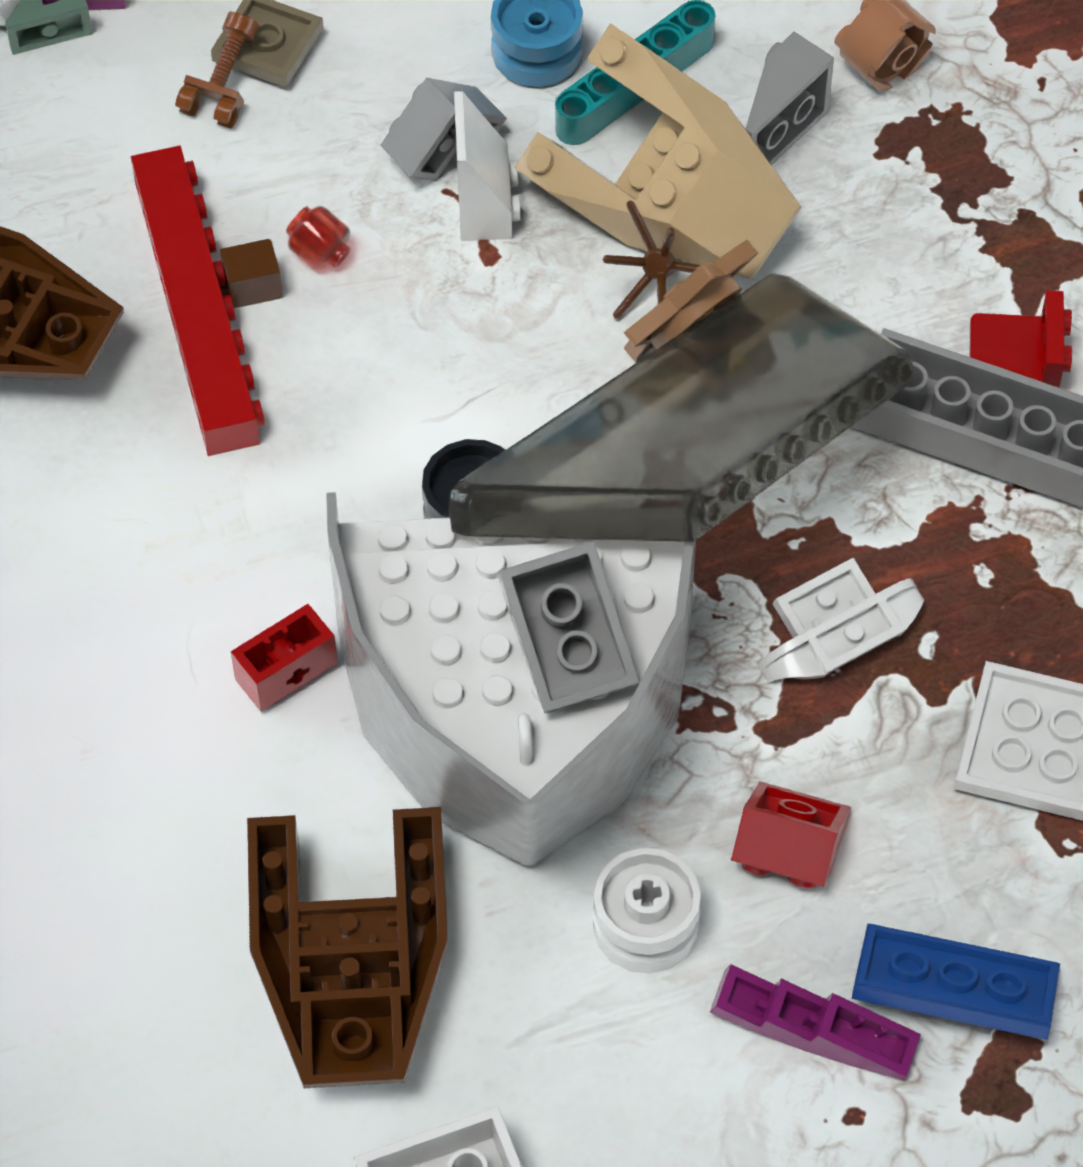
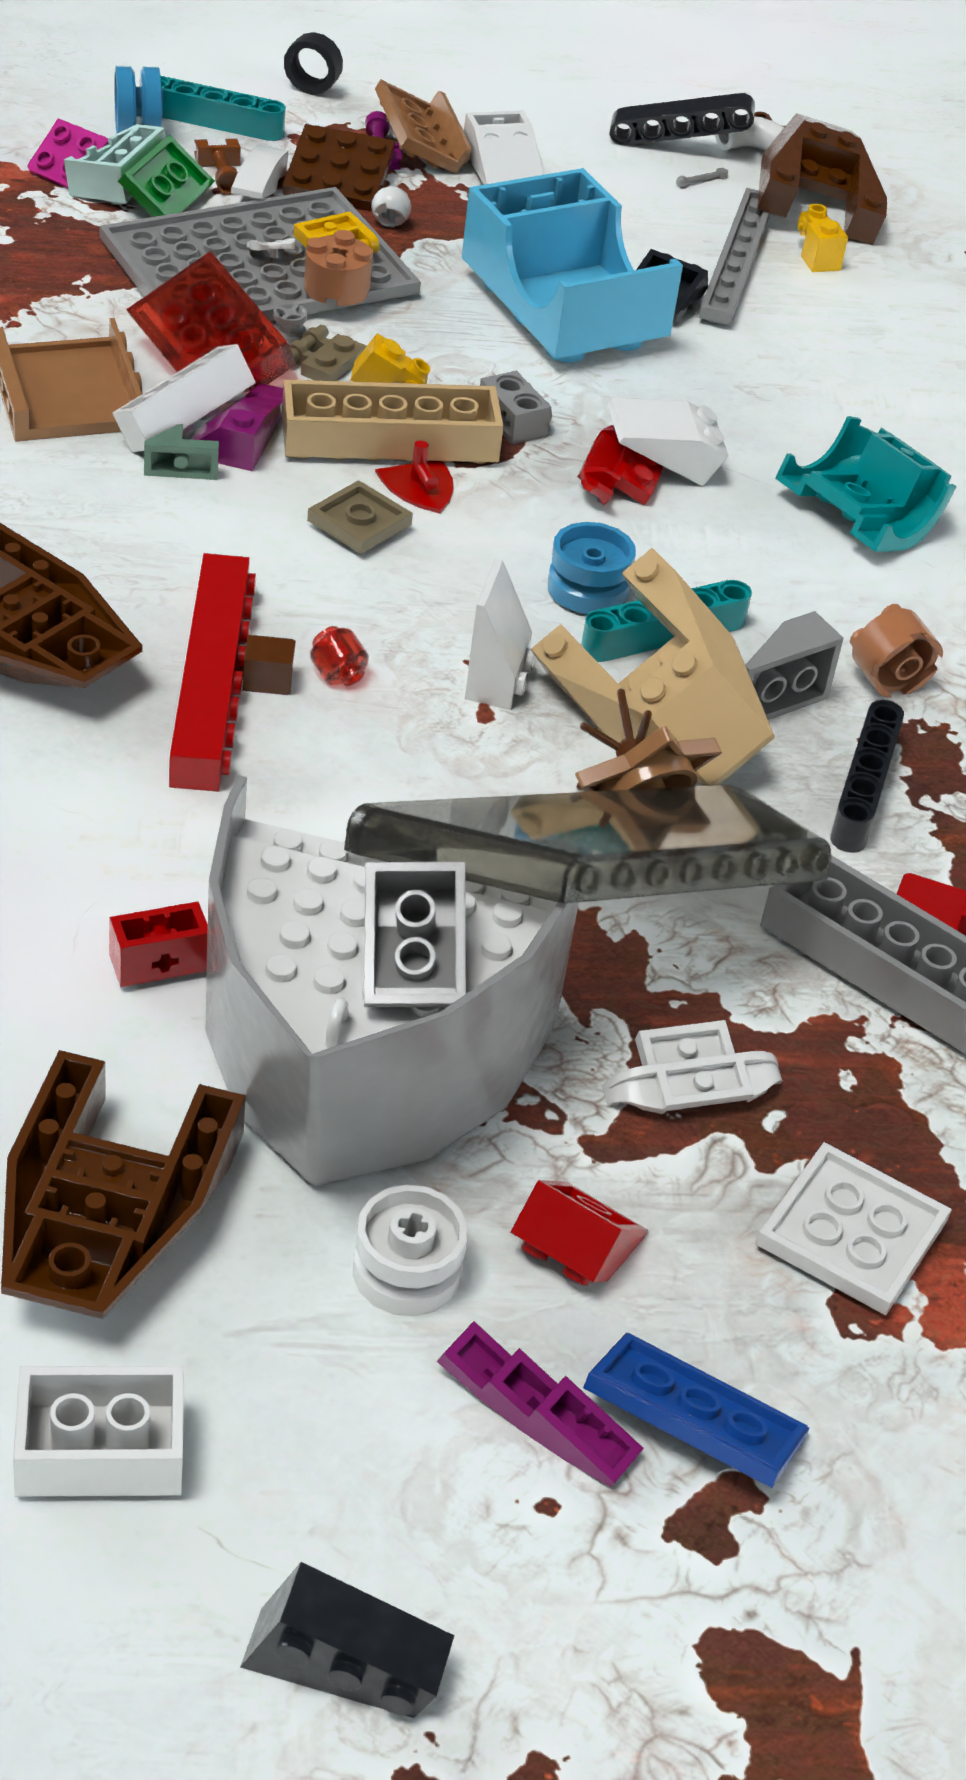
camera: 10 degrees right, 15 degrees down
dark orange bar [175,12,259,129] -> none
light grey brick [380,77,507,181] -> none
none -> black beam [830,699,904,853]

